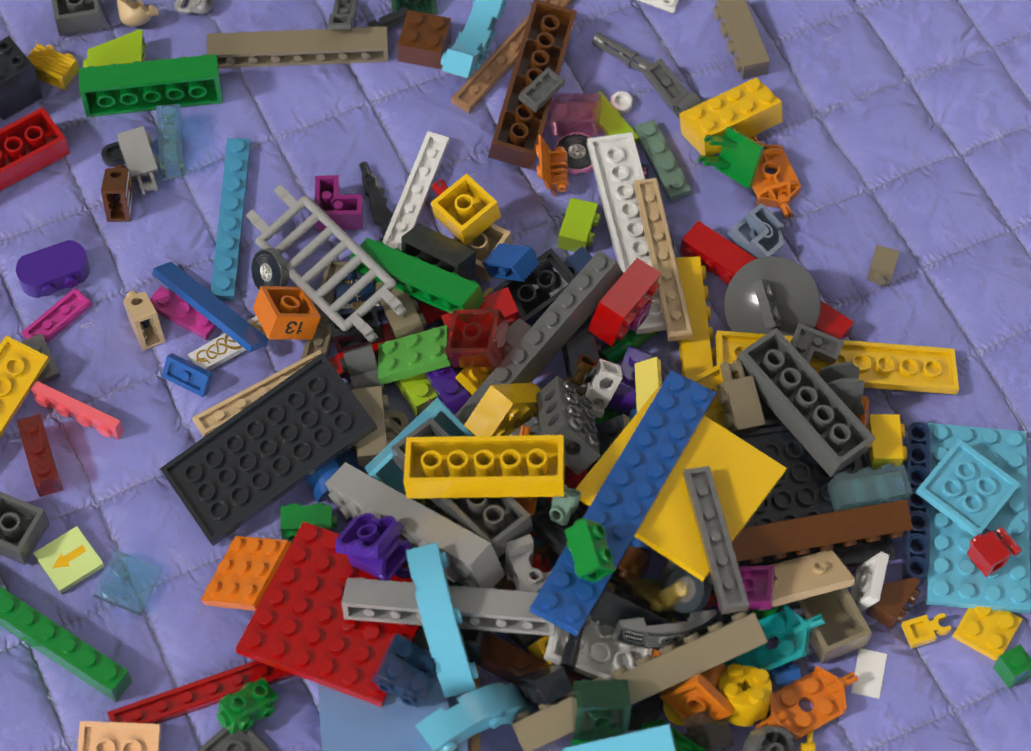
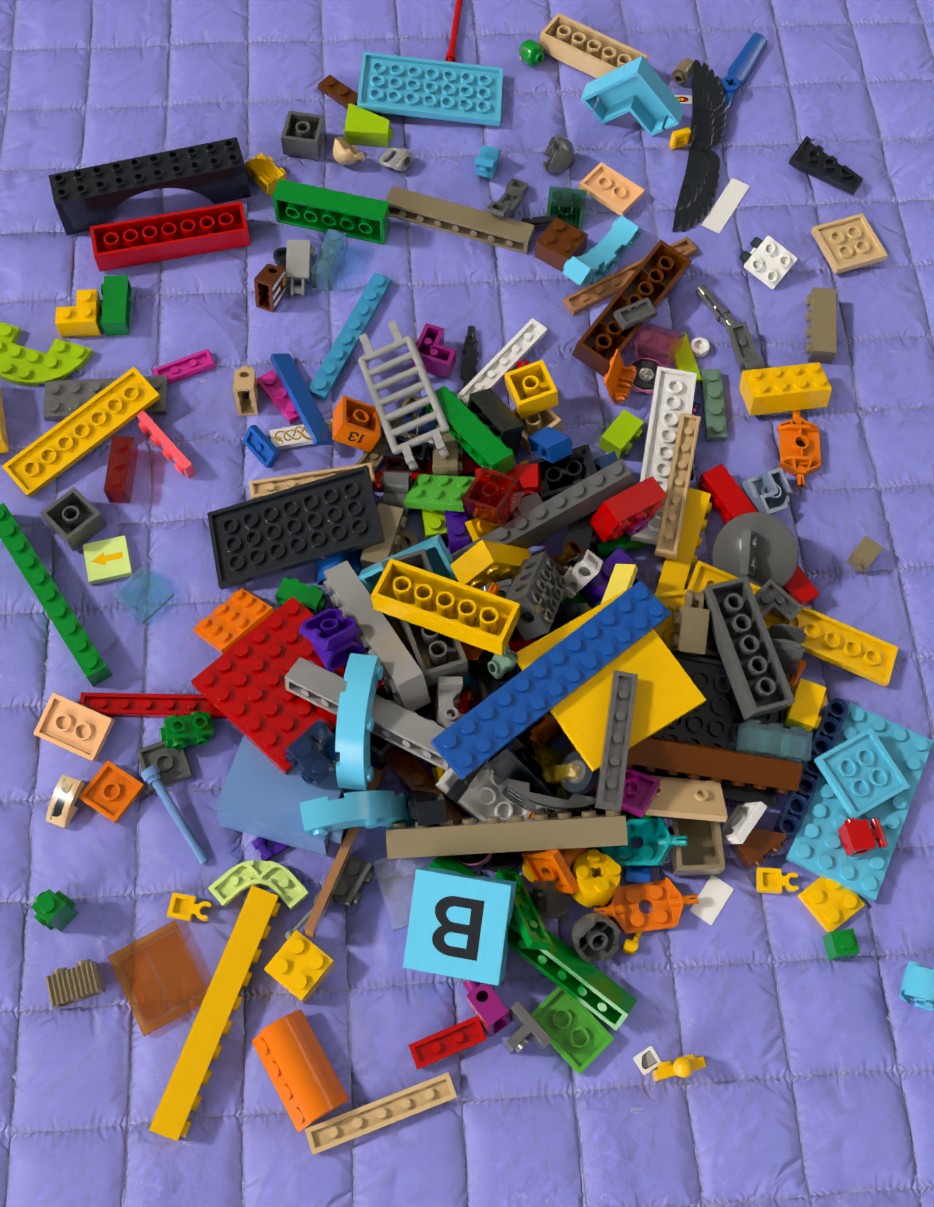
camera: 20 degrees right, 5 degrees up
dark purple brick [16,240,90,298] -> none
lime slope [83,30,146,68] -> none
tile [251,248,288,290] -> none
green brick [565,518,616,583] -> none
clear green slope [572,678,631,740] -> none
green plate [698,126,764,189] -> none

